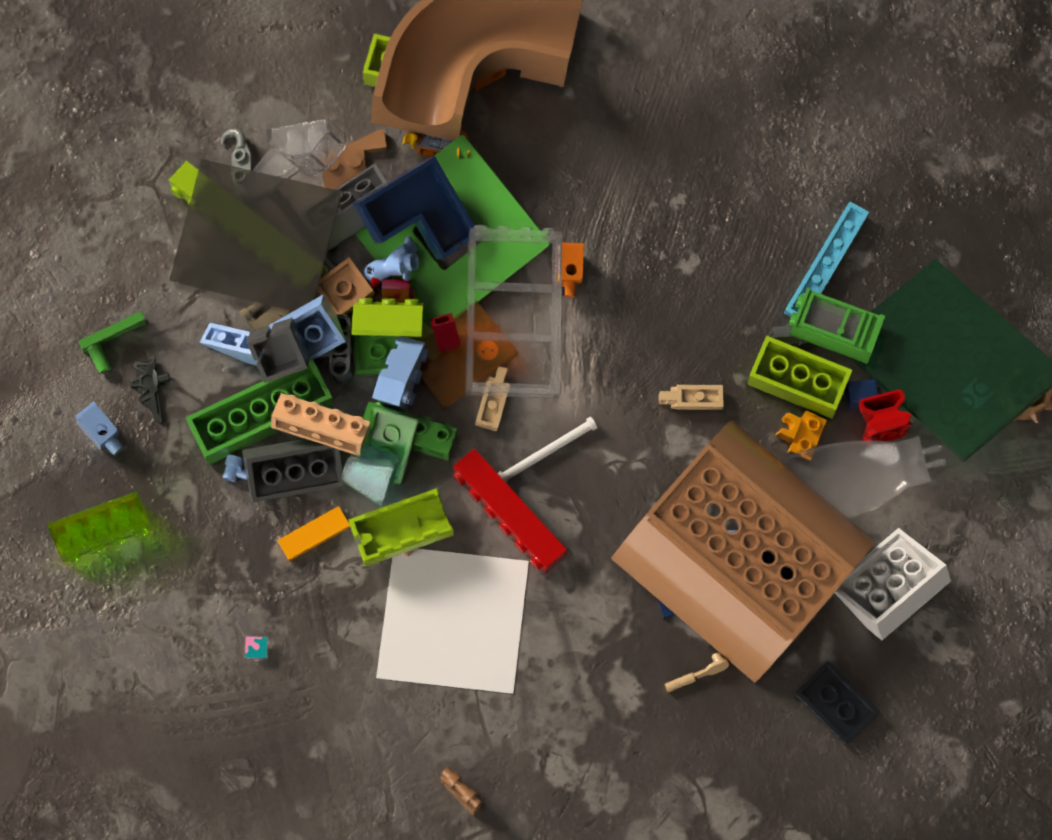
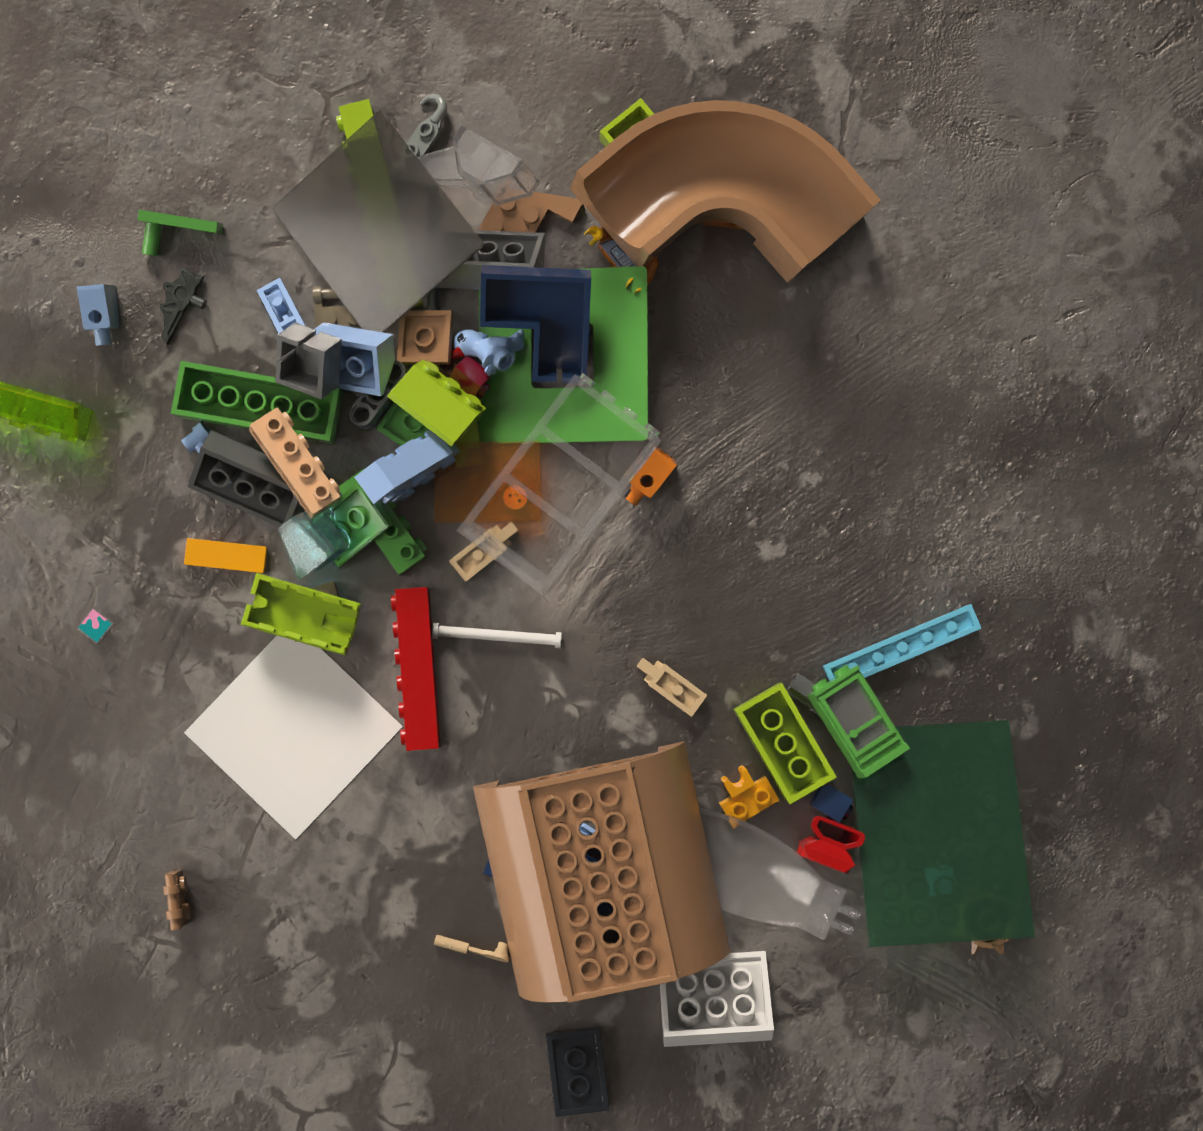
camera: 35 degrees right, 15 degrees up
dark red brick [430,313,461,352] -> none

